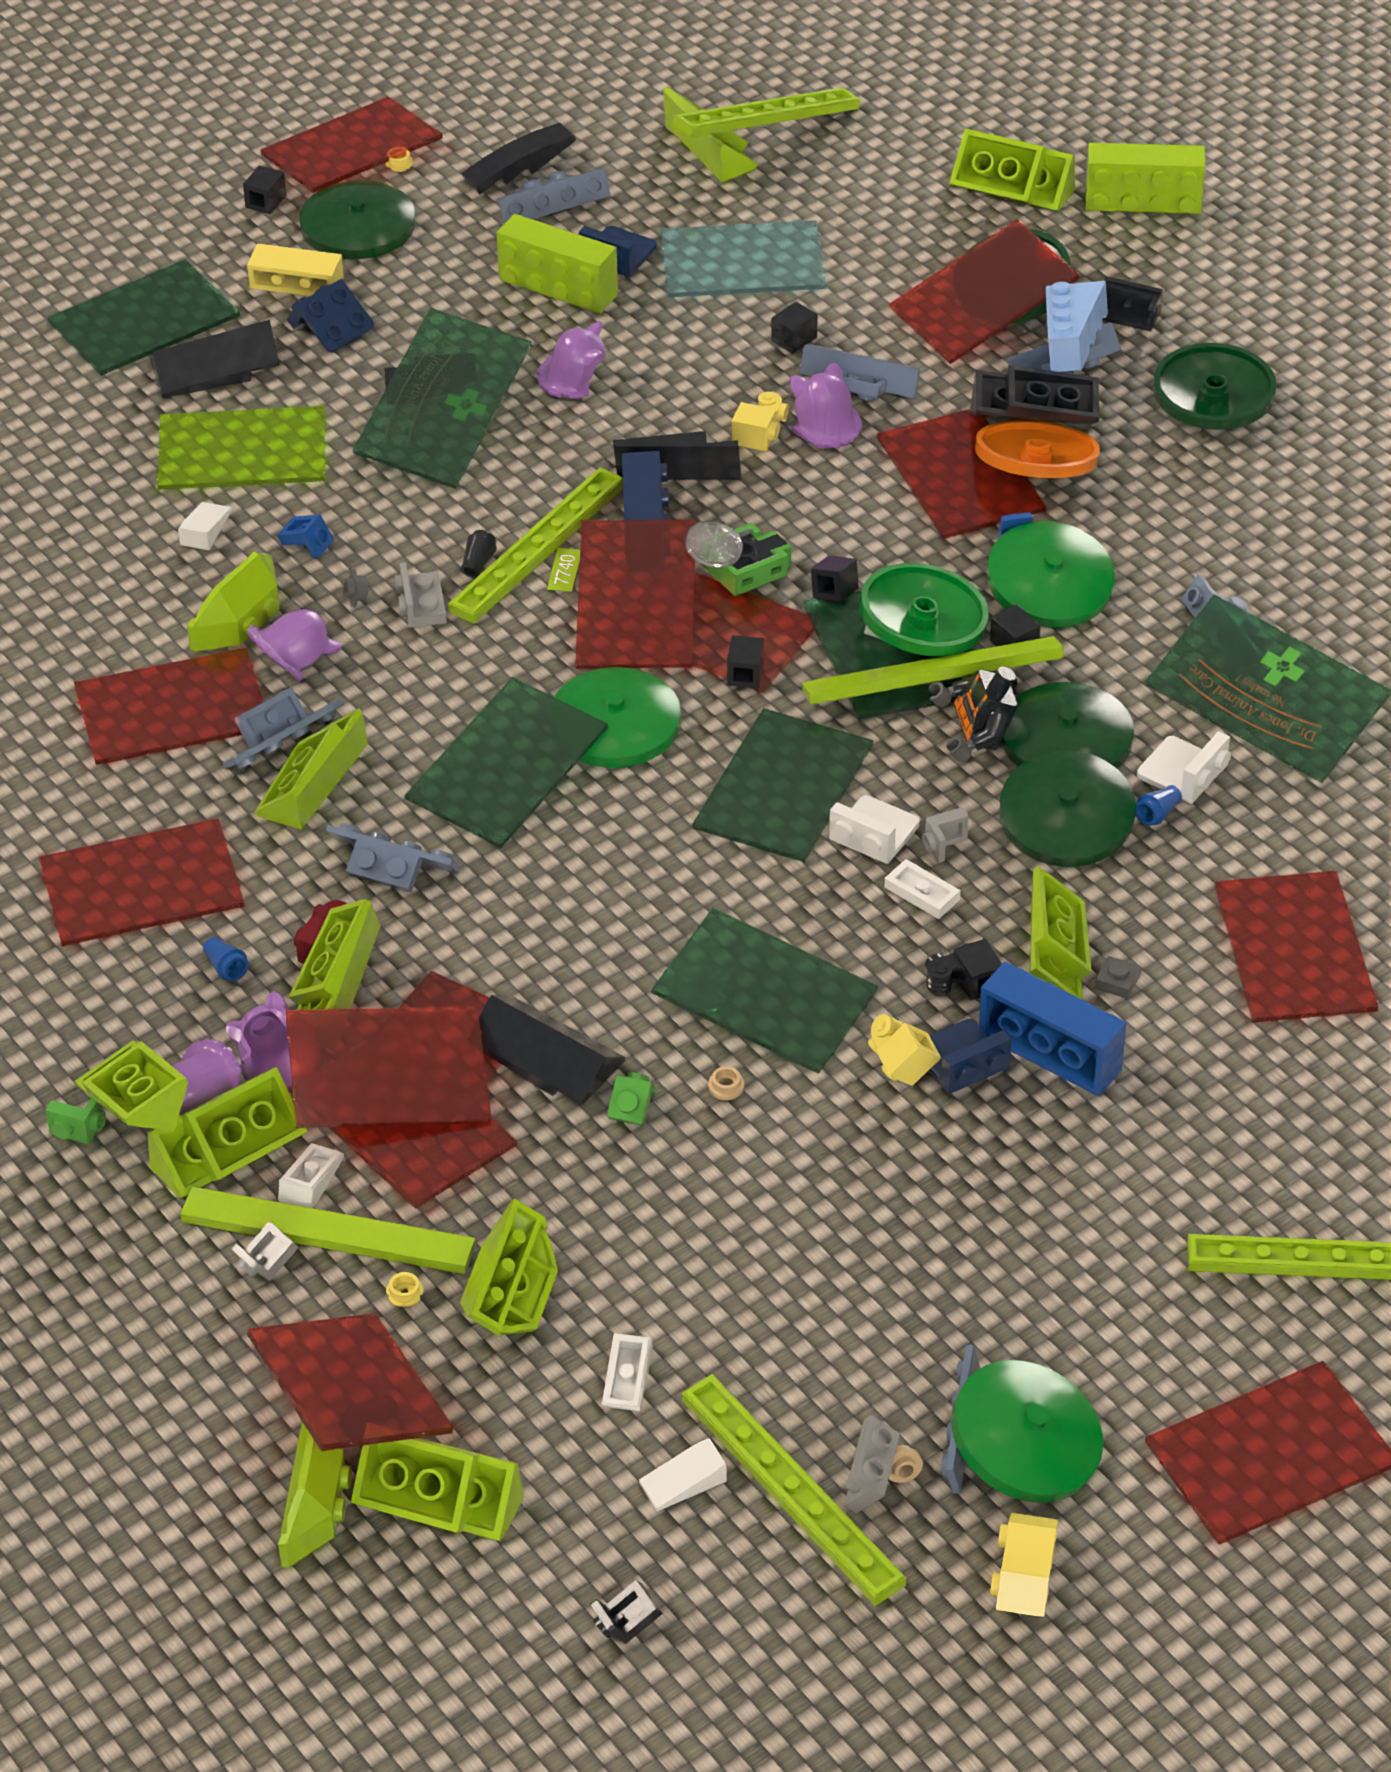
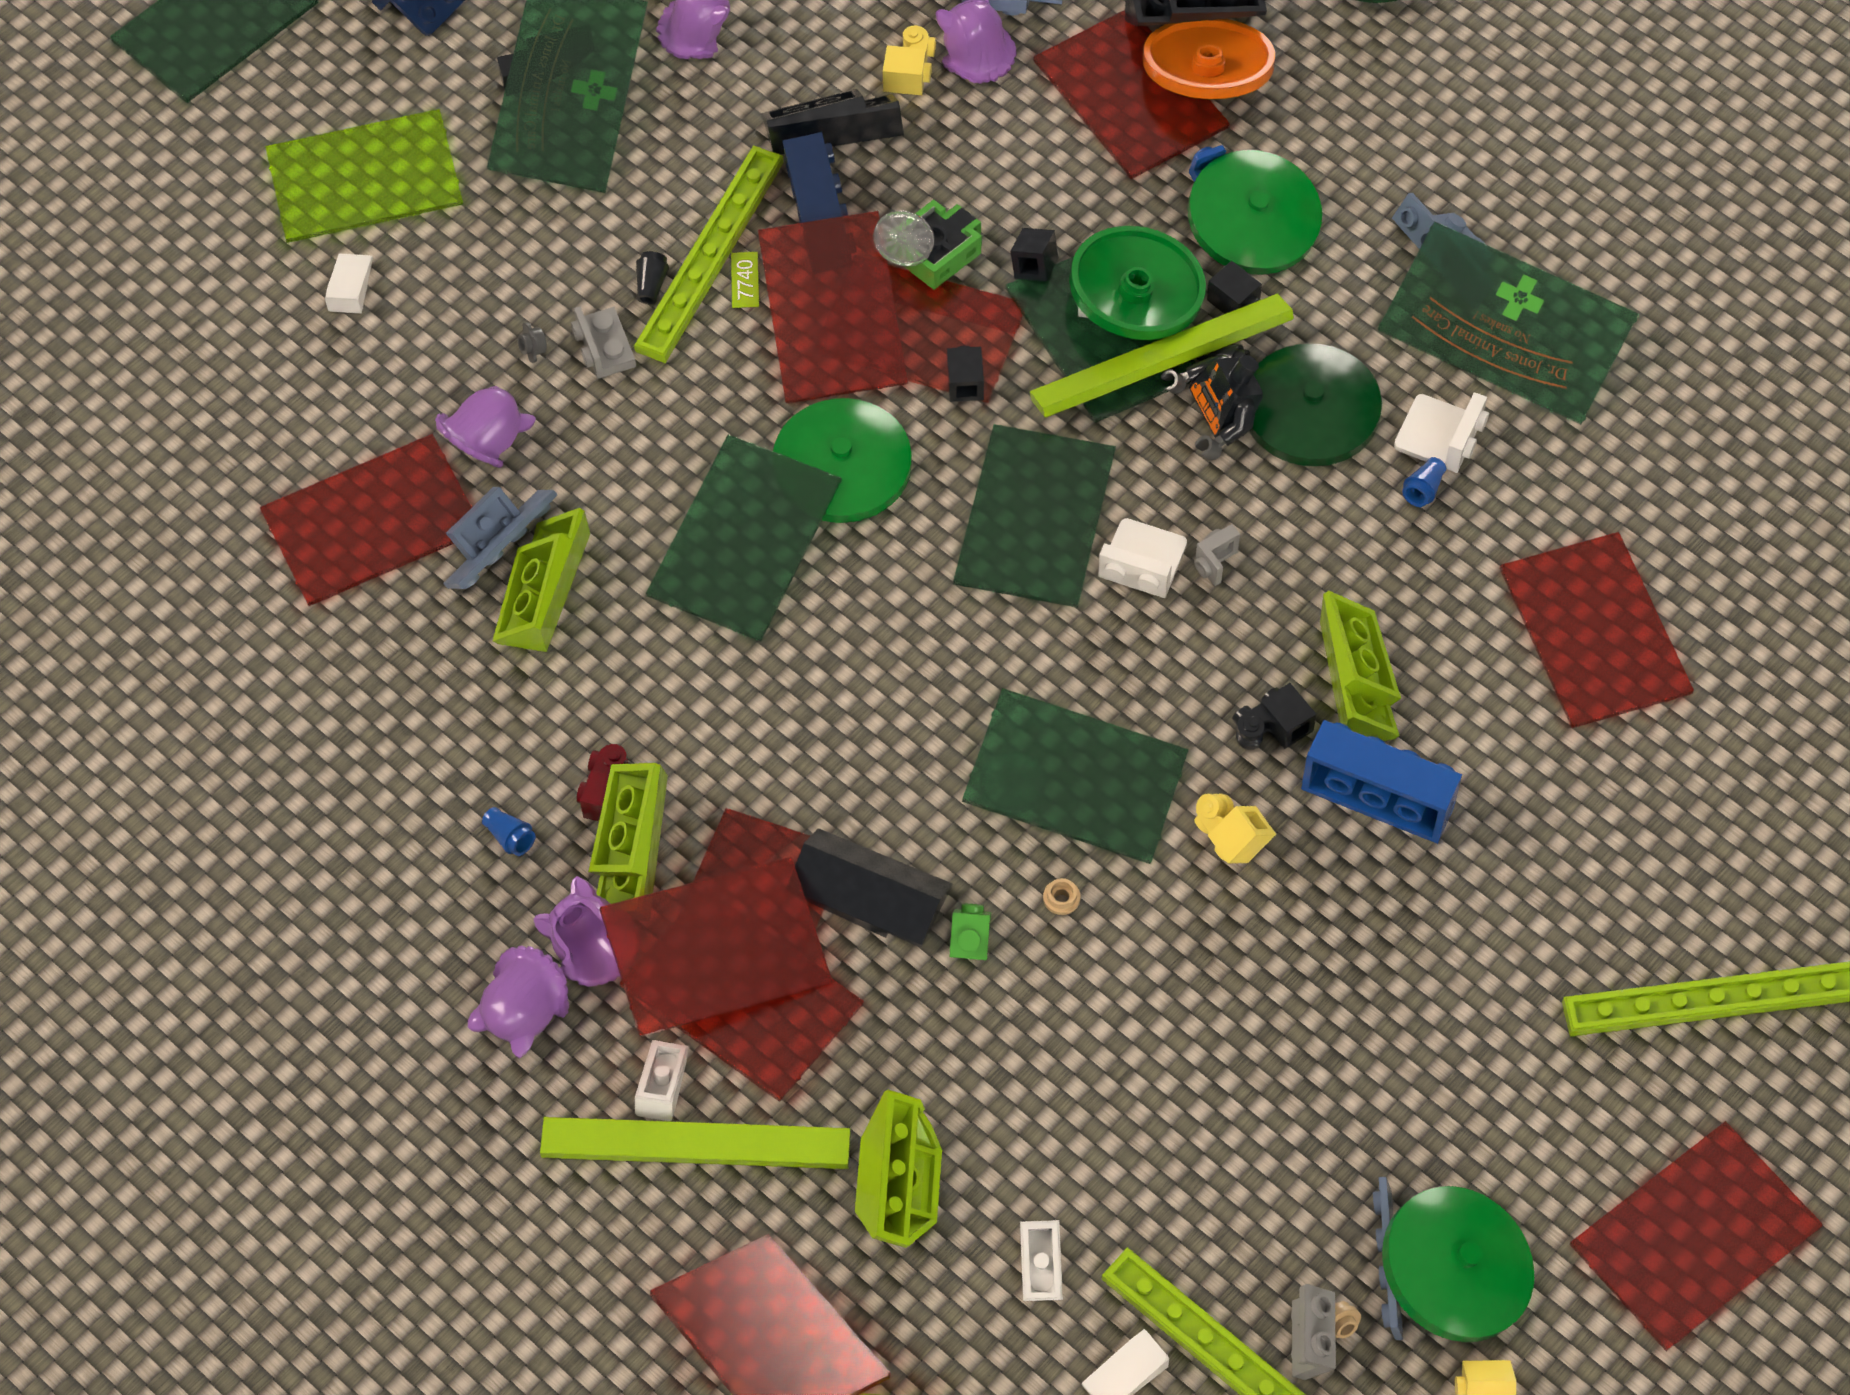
camera: 10 degrees left, 15 degrees up
clear red piece [39,818,245,946] -> none
bright green bracket [45,1097,106,1145] -> none
lime slope [74,1040,189,1131] -> none
lime slope [147,1067,308,1198] -> none
black slope [150,319,279,398] -> none
lime wedge [187,552,280,652] -> none
light grey bracket [231,1221,299,1281] -> none
blue bracket [277,514,334,558] -> none
sand blue bracket [326,823,460,892] -> none
light yellow plate [386,1272,423,1307] -> none
white plate [884,859,960,919] -> none
dark blue bracket [929,1019,1012,1095] -> none
dark green dish [1000,751,1136,867] -> none
dark grey plate [1095,956,1141,999] -> none

